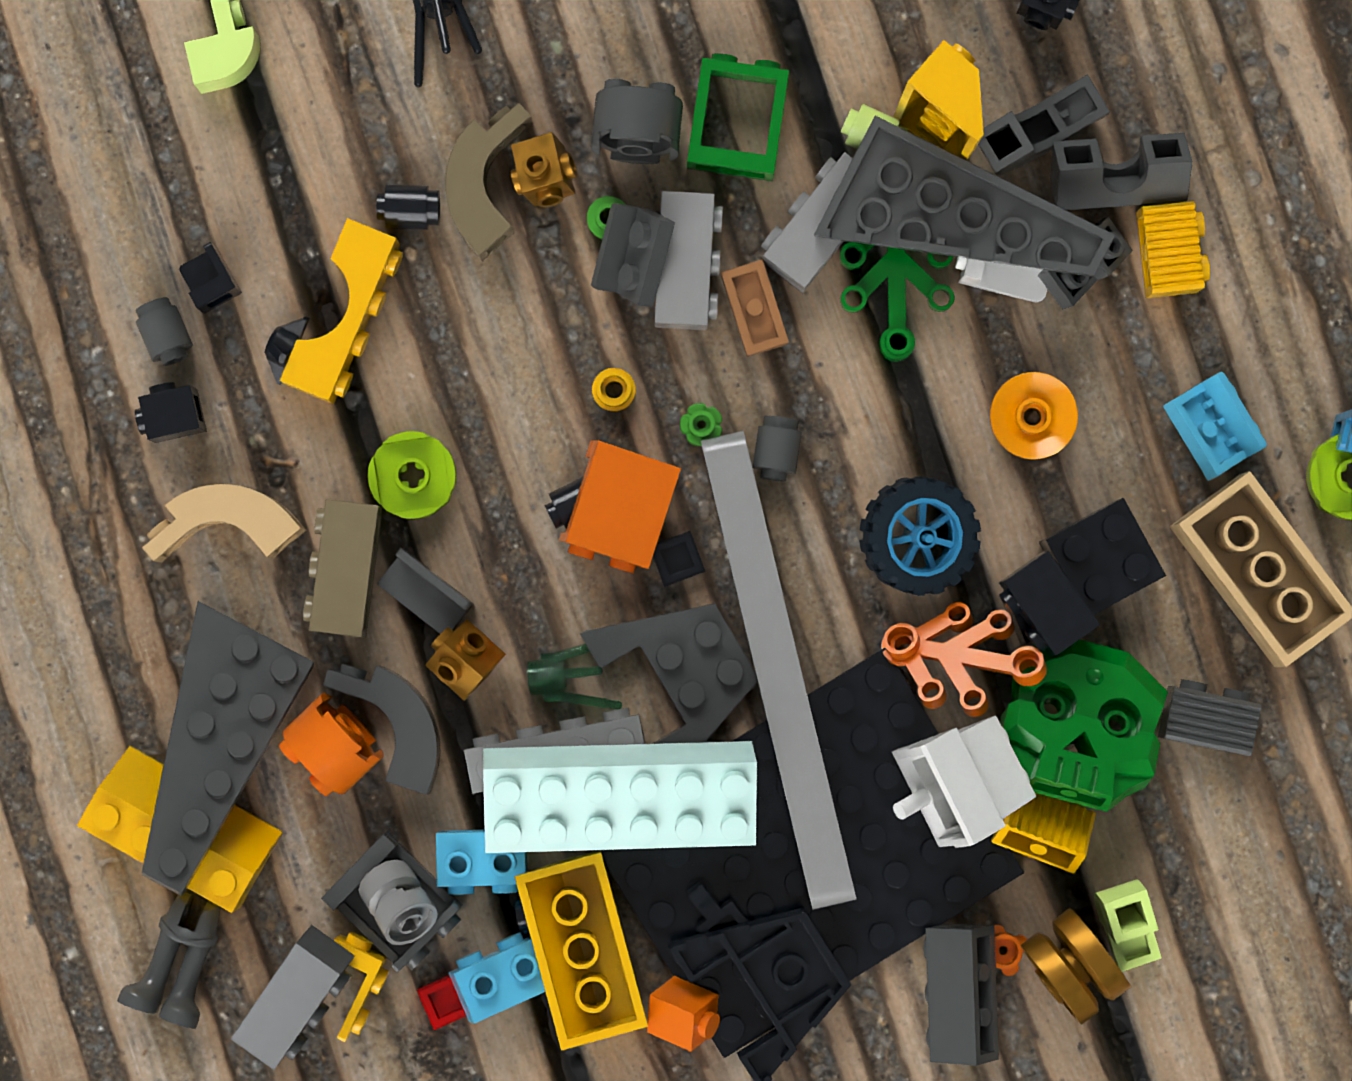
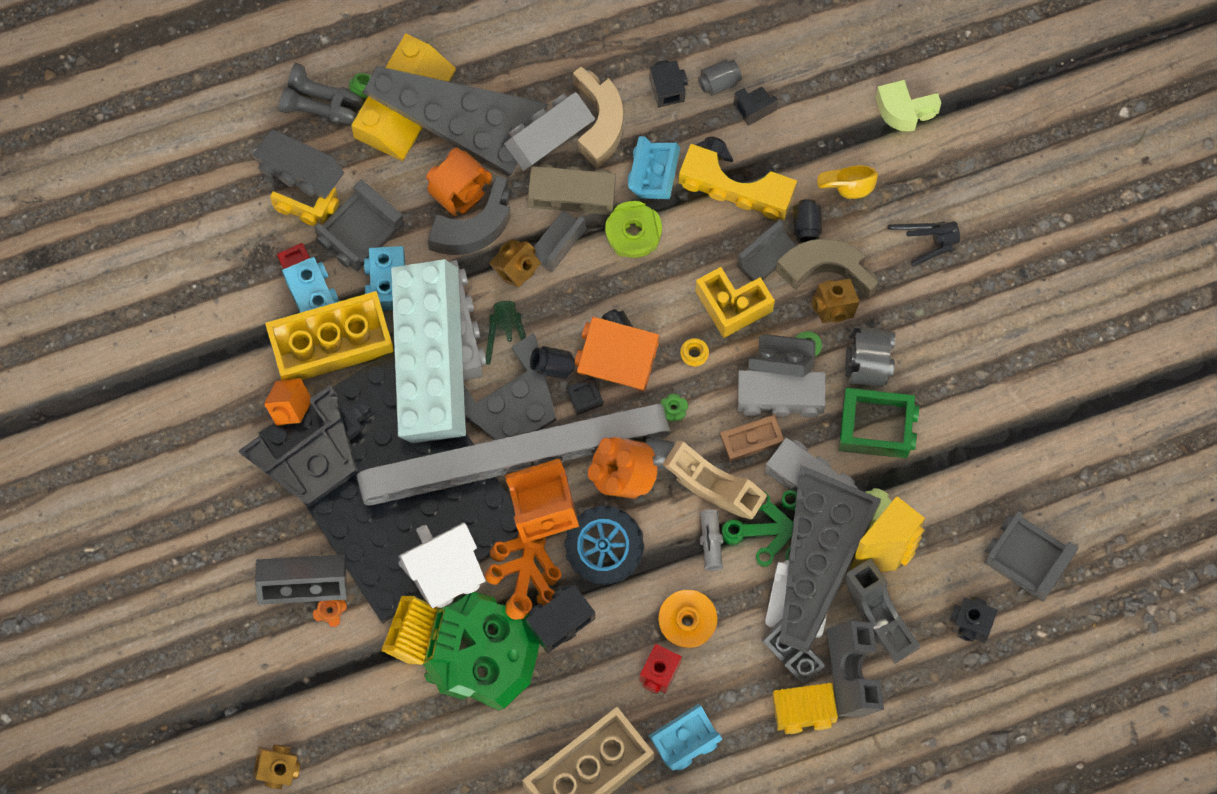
camera: 90 degrees right, 15 degrees down
light grey wheel [358,860,438,945] -> none
pearl gold wheel [1020,908,1131,1025] -> none
black brick [1039,498,1166,615] -> none
yellowish green brick [1094,879,1162,972] -> none
dark grey brick [1158,679,1261,756] -> none
none -> pearl gold brick [252,744,300,789]
none -> bright green plate [349,73,371,98]
none -> light grey brick [504,92,595,171]
none -> orange panel [505,459,579,543]
none -> black brick [530,346,575,379]
none -> orange brick [588,437,657,499]
none -> medium azure bracket [628,136,681,199]
none -> red brick [639,644,682,694]
none -> tan arch [662,440,767,519]
none -> yellow brick [695,267,775,338]
none -> light grey pin [700,509,723,571]
none -> dark grey panel [737,220,797,281]
none -> yellow cap [817,165,878,199]

